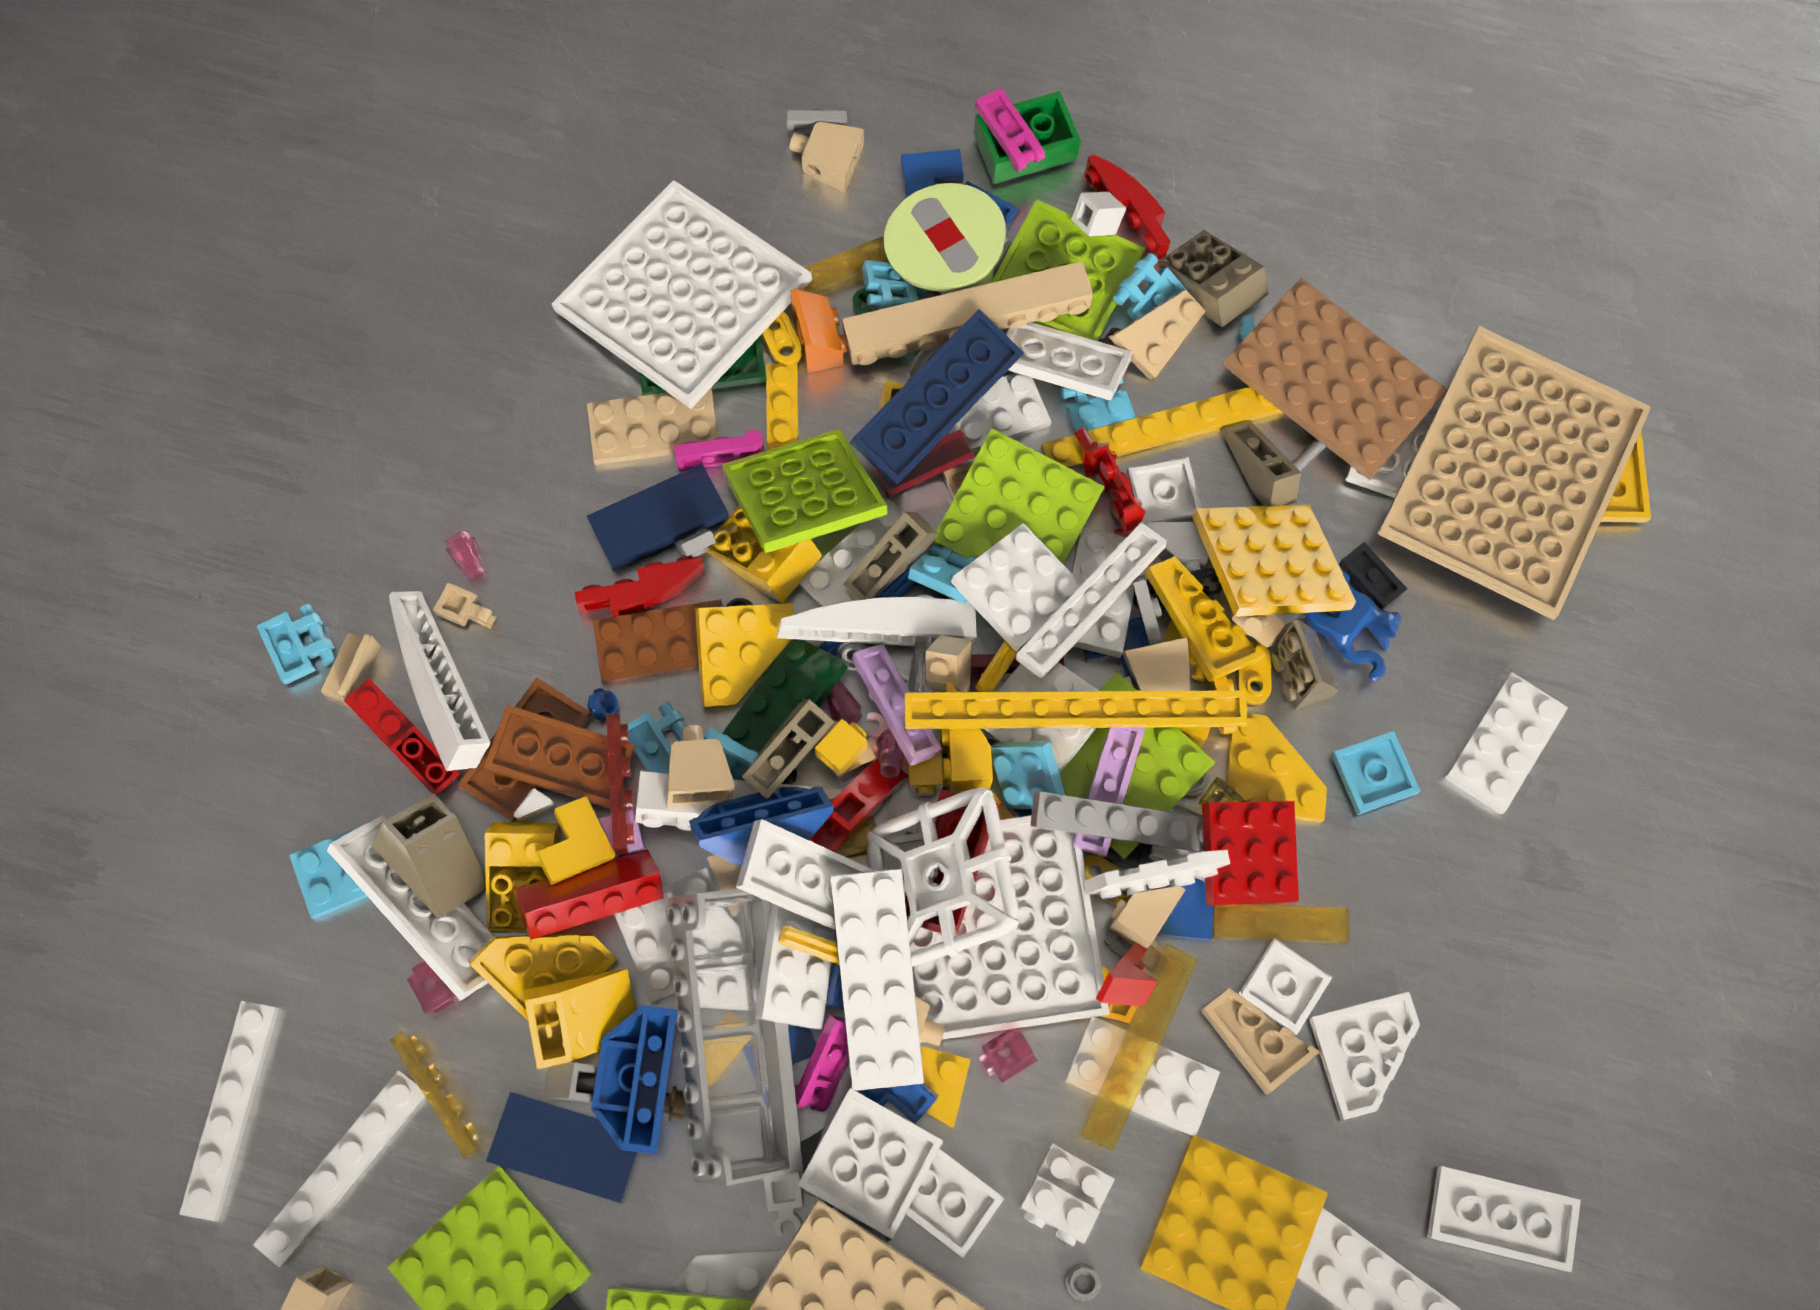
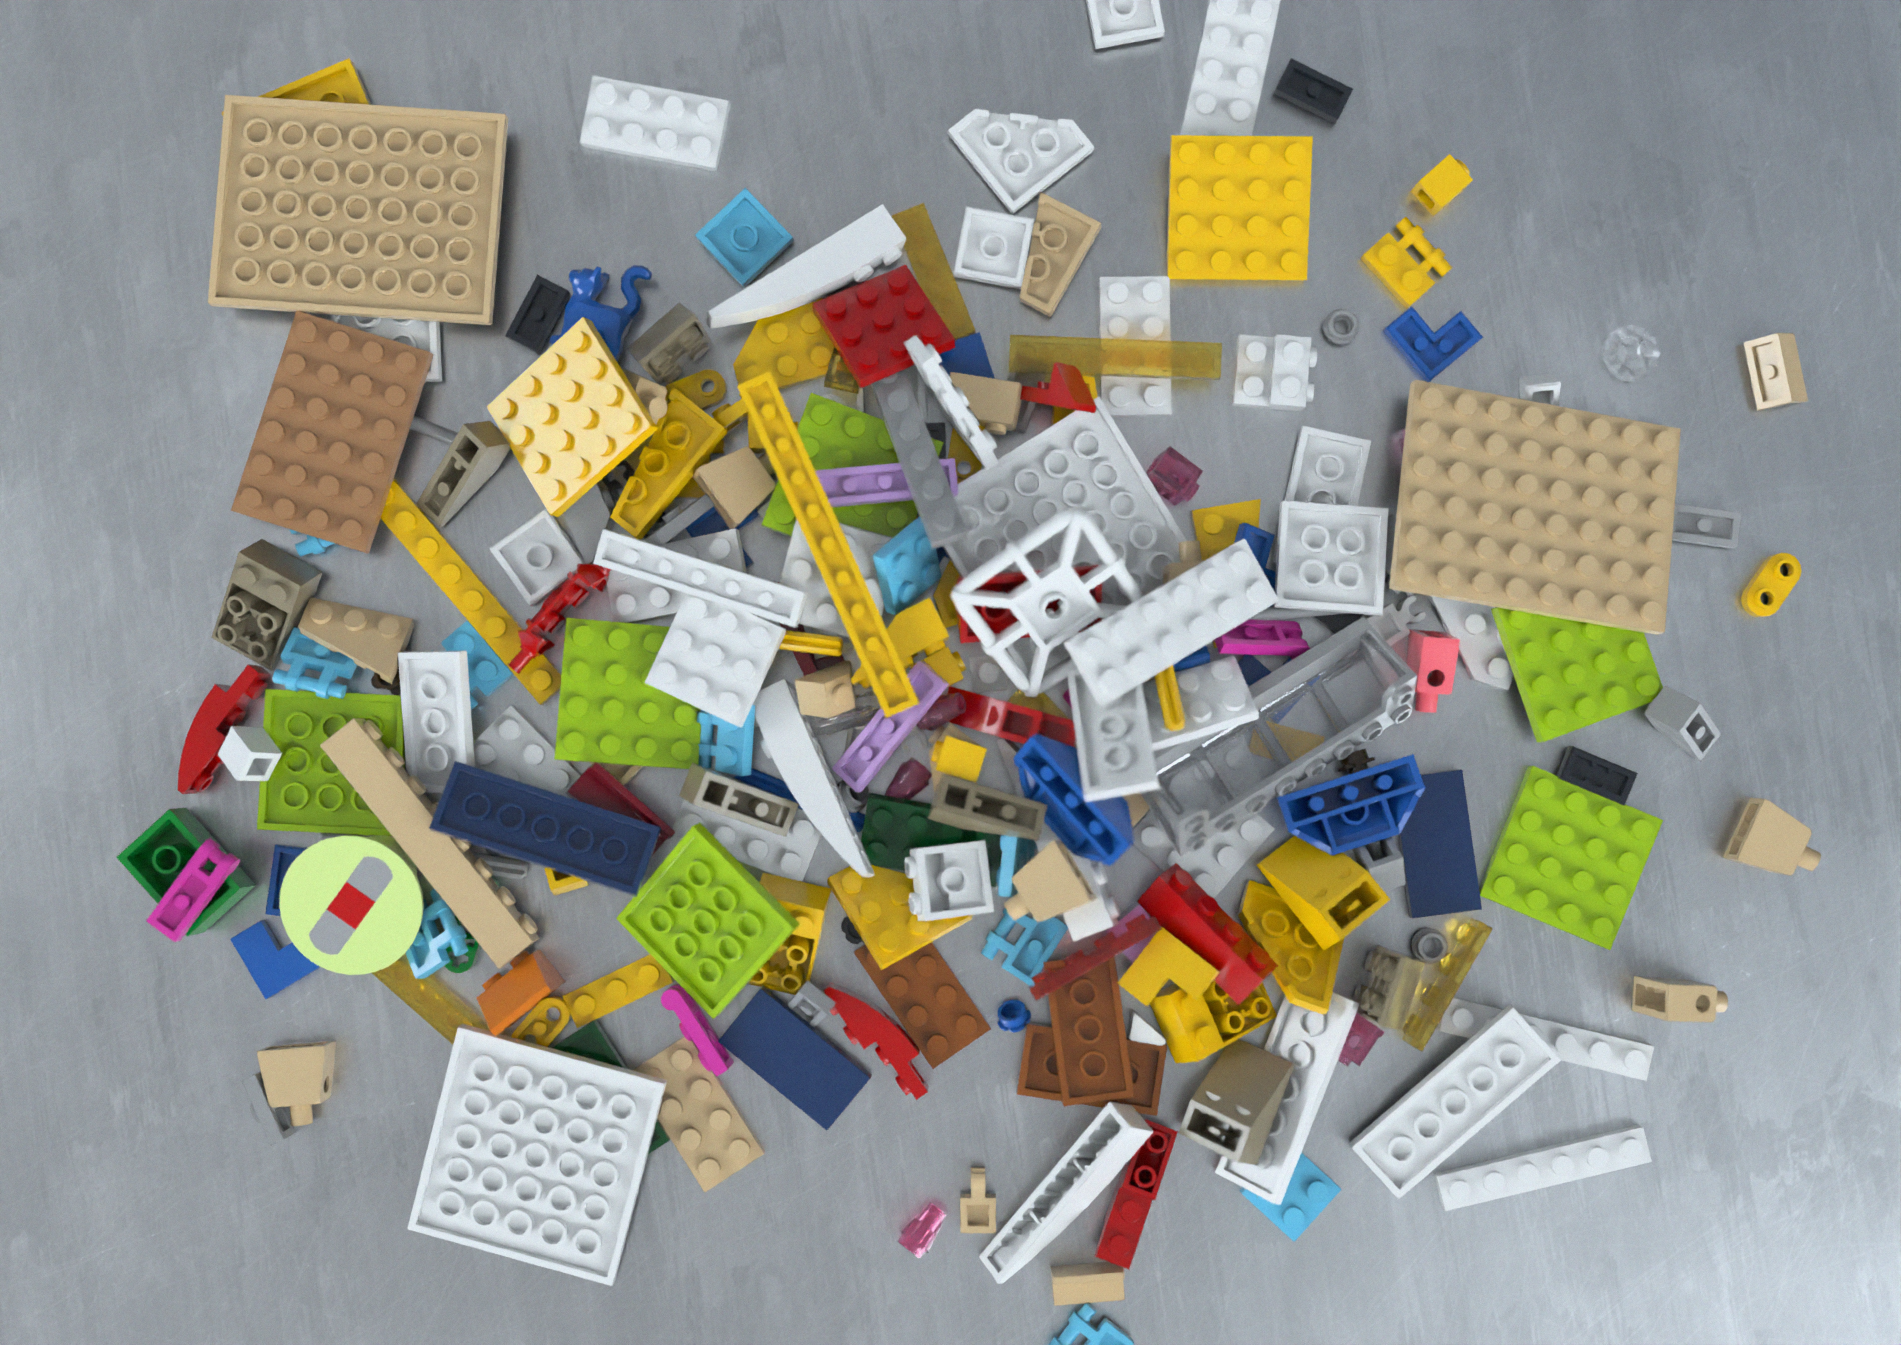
camera: 105 degrees left, 15 degrees up
none -> white slope [706,204,906,329]
none -> white plate [904,840,994,921]
none -> white plate [1349,1004,1561,1199]
none -> dark tan slope [1353,944,1425,1030]
none -> coral torso [1406,629,1460,713]
none -> light grey plate [1412,928,1448,964]

